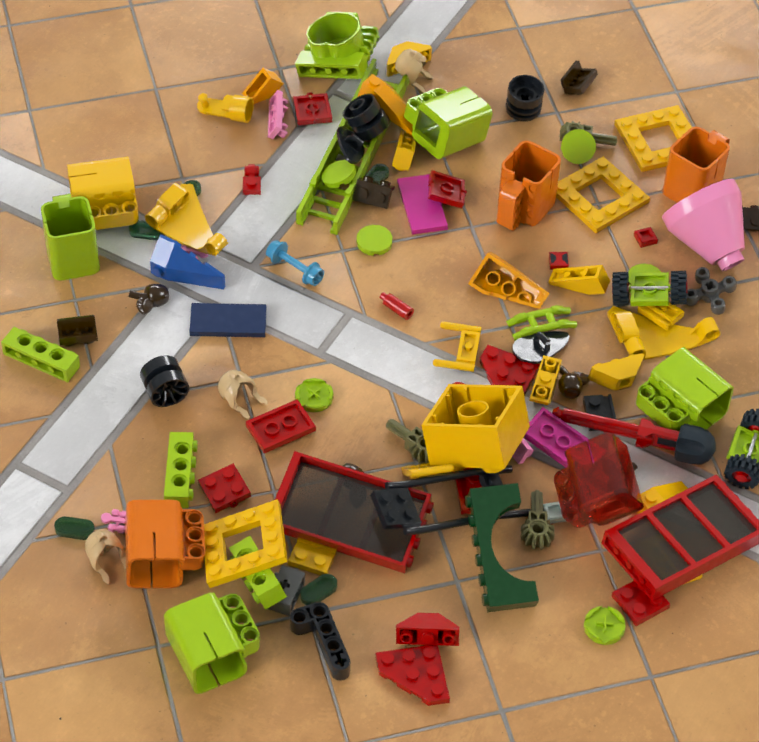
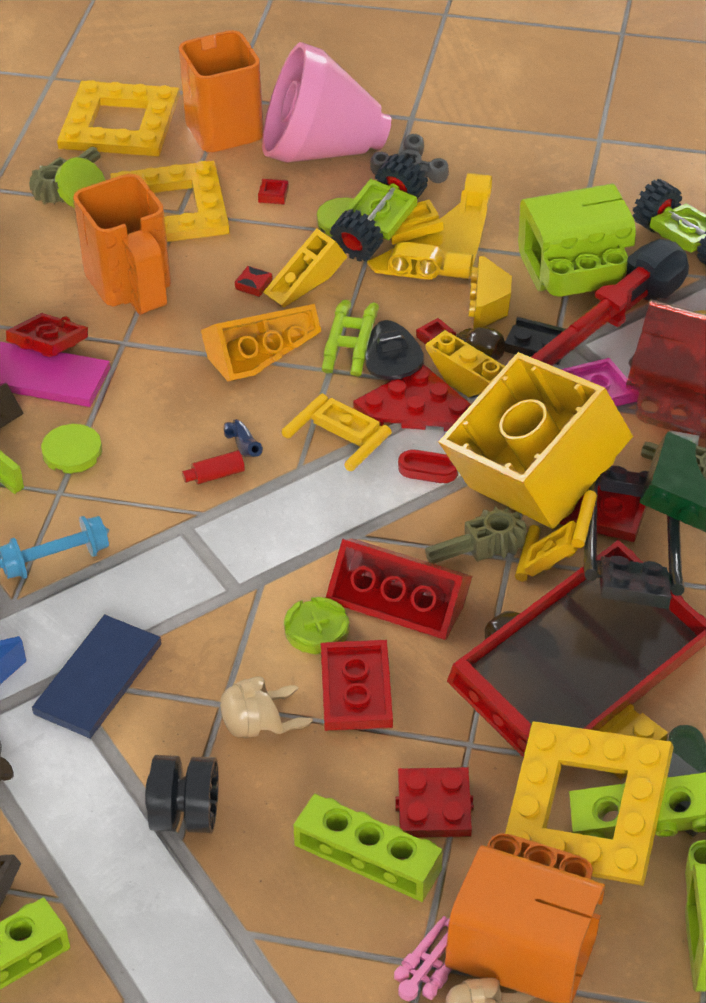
camera: 60 degrees left, 5 degrees down
none -> dark blue arm [223,419,263,457]
none -> red slope [325,539,473,640]
none -> red tile [416,318,456,344]

